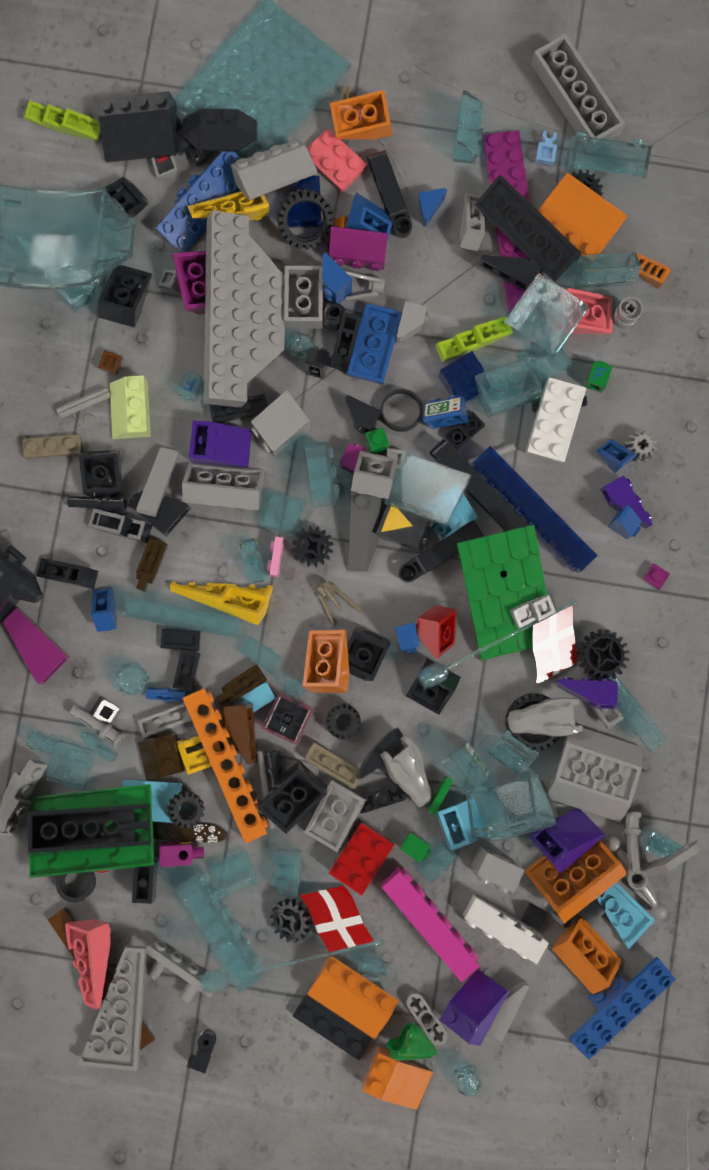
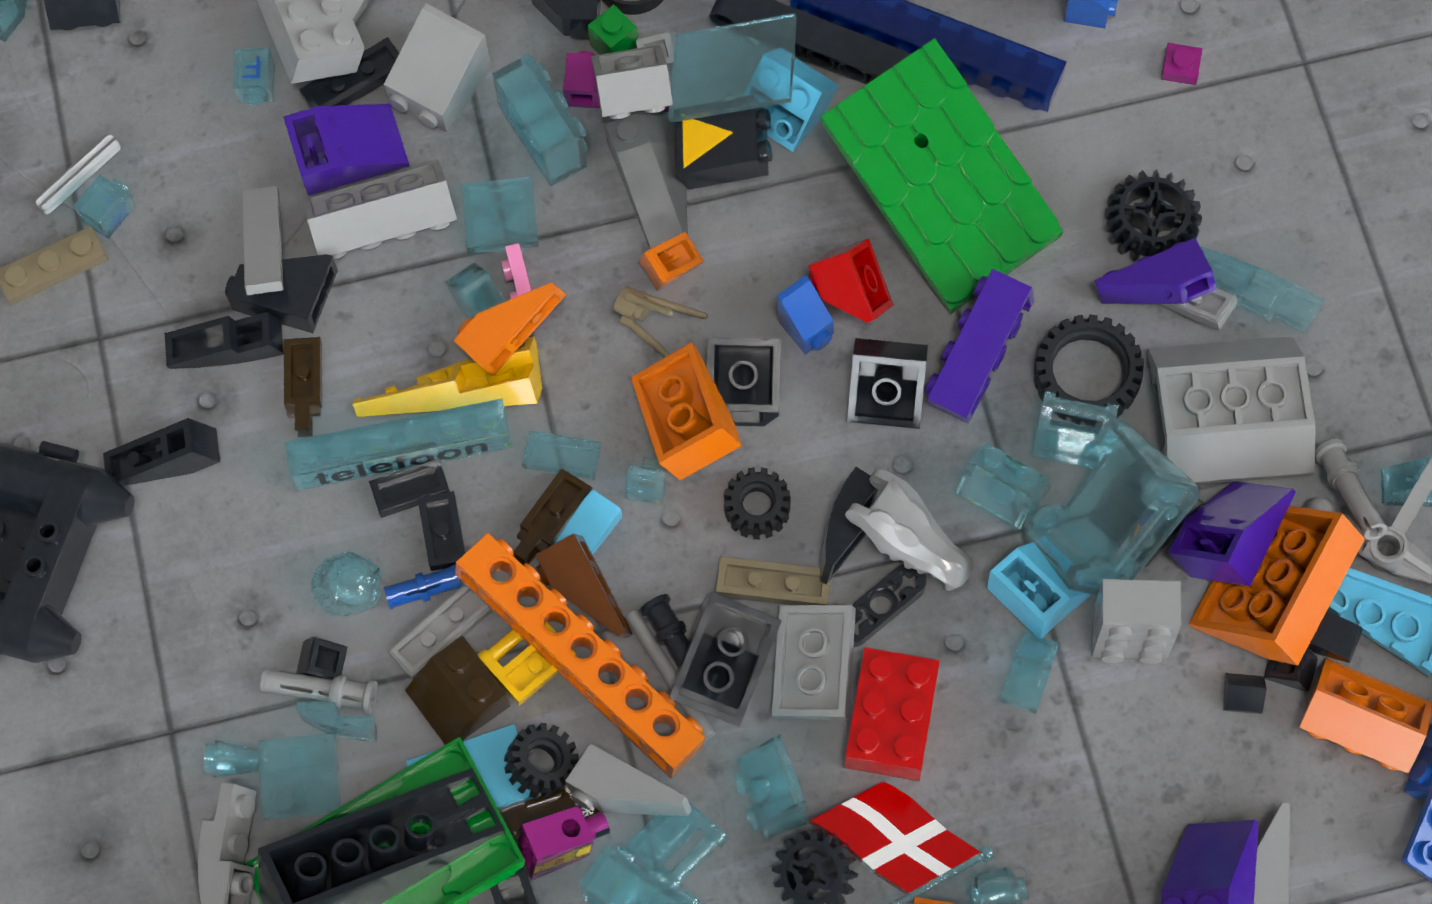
camera: 15 degrees left, 15 degrees down
magenta slope [3,608,70,685] -> none
black pin [67,495,127,513] -> none
black slope [79,449,122,497] -> none
blue slope [91,587,117,632] -> none
reddish brown plate [98,350,123,375] -> none
yellowish green slope [110,375,151,439] -> none
black piece [262,693,314,745] -> none
black gear [292,526,334,568] -> none
dark pink brick [381,866,480,982] -> none
black piece [398,521,485,583] -> none
green brick [399,831,431,863] -> none
flag [418,598,577,688] -> none
green tile [427,776,453,815] -> none
white wedge [462,894,549,964] -> none
light grey animal [508,698,583,737] -> none
light grey slope [510,594,556,628] -> none
none -> clear light blue brick [73,174,135,239]
none -> orange slope [453,282,567,375]
none -> light grey slope [565,743,692,816]
none -> orange slope [639,232,704,291]
none -> dark purple wedge [925,269,1034,424]

